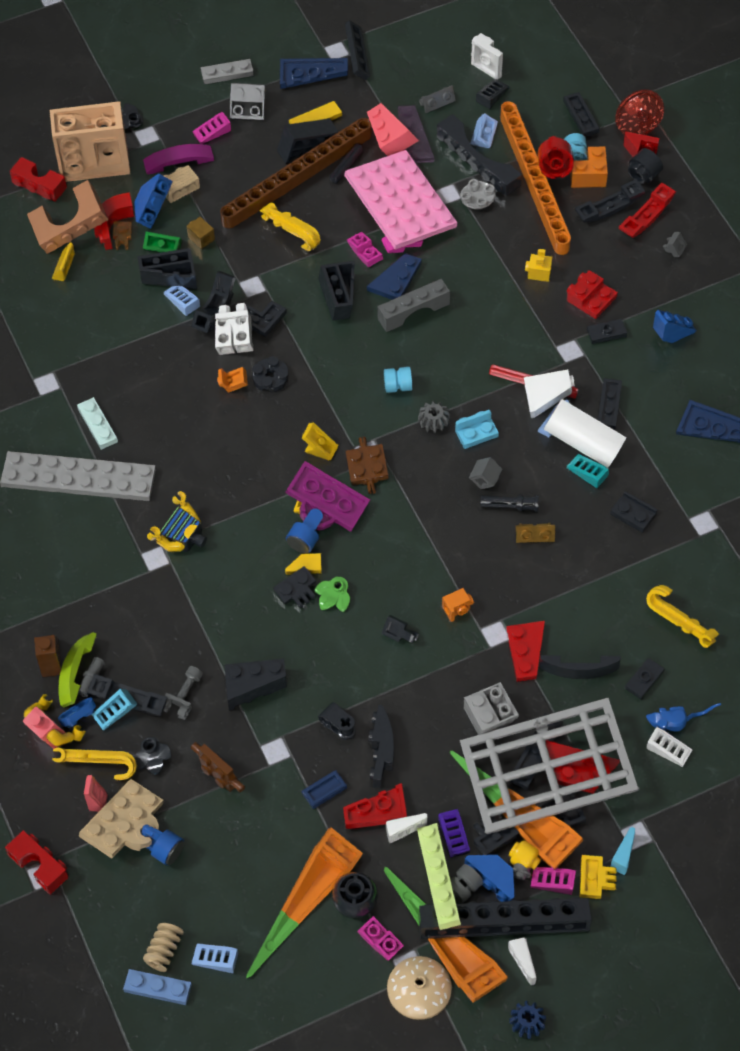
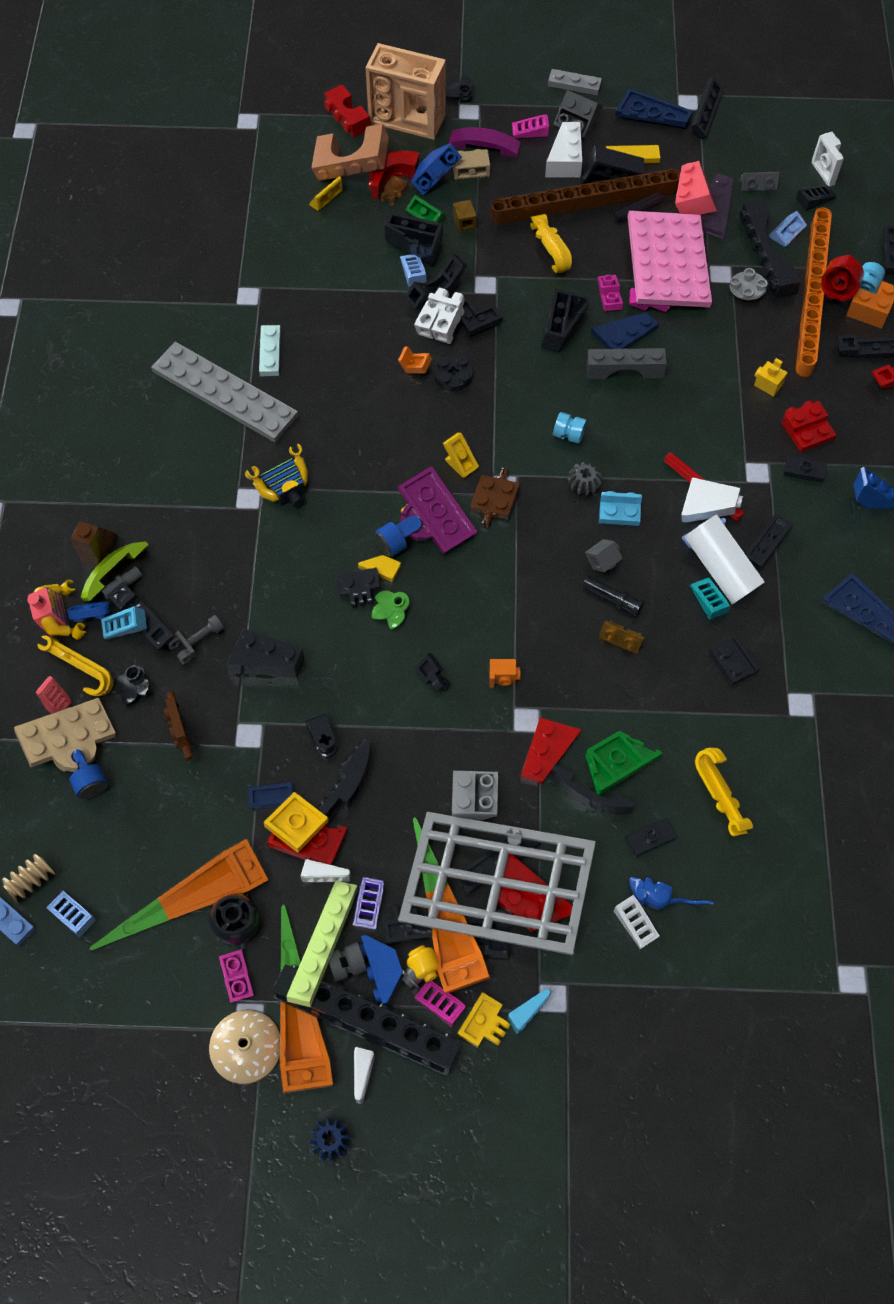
camera: 25 degrees right, 5 degrees up
none -> yellow plate [264,792,328,853]
none -> white wedge [545,122,582,177]
none -> green wing [585,731,662,795]

